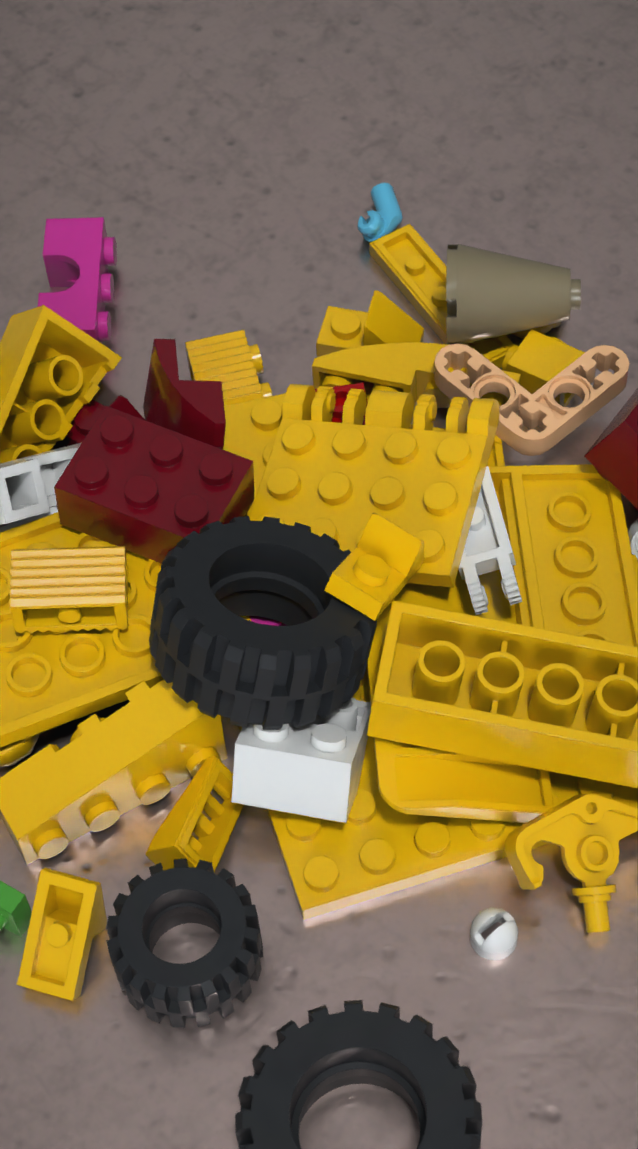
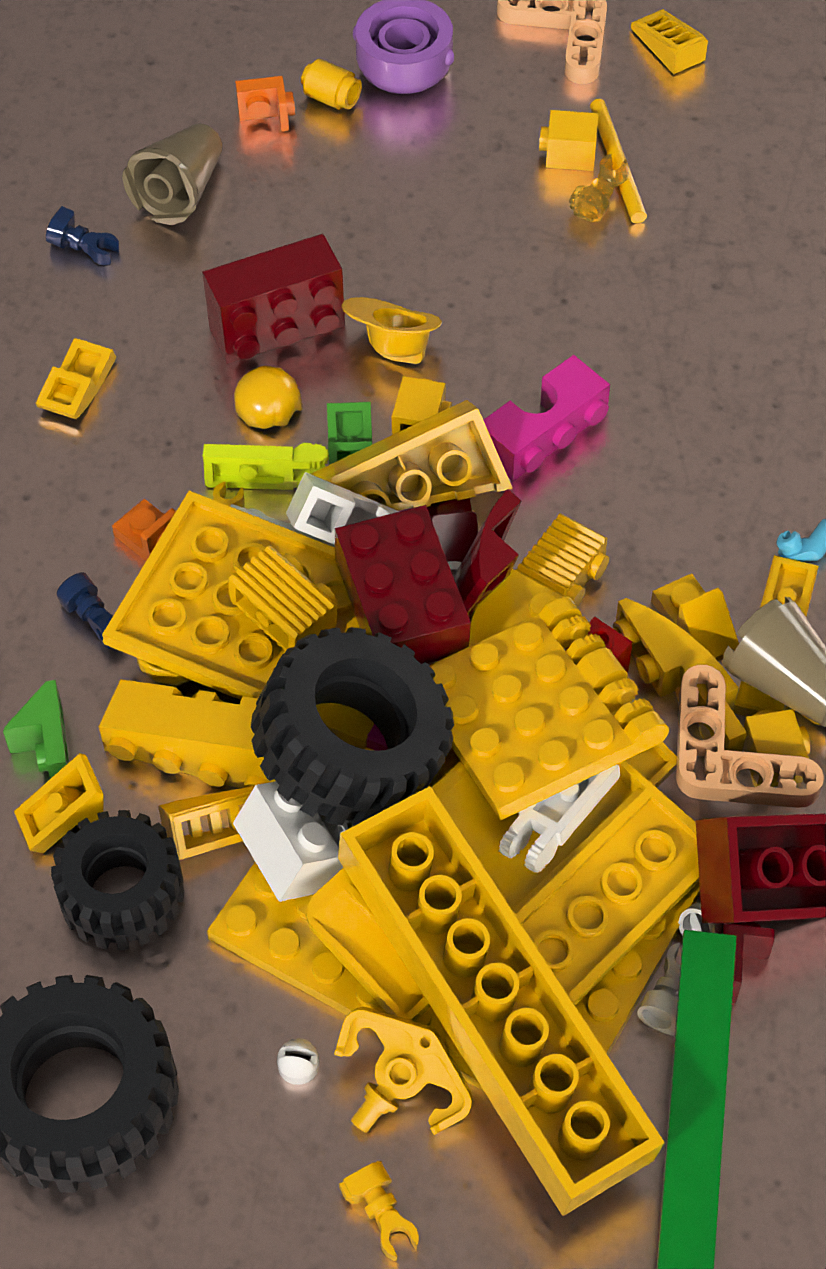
camera: 45 degrees right, 0 degrees up
yellow slope [324,512,424,621] -> none

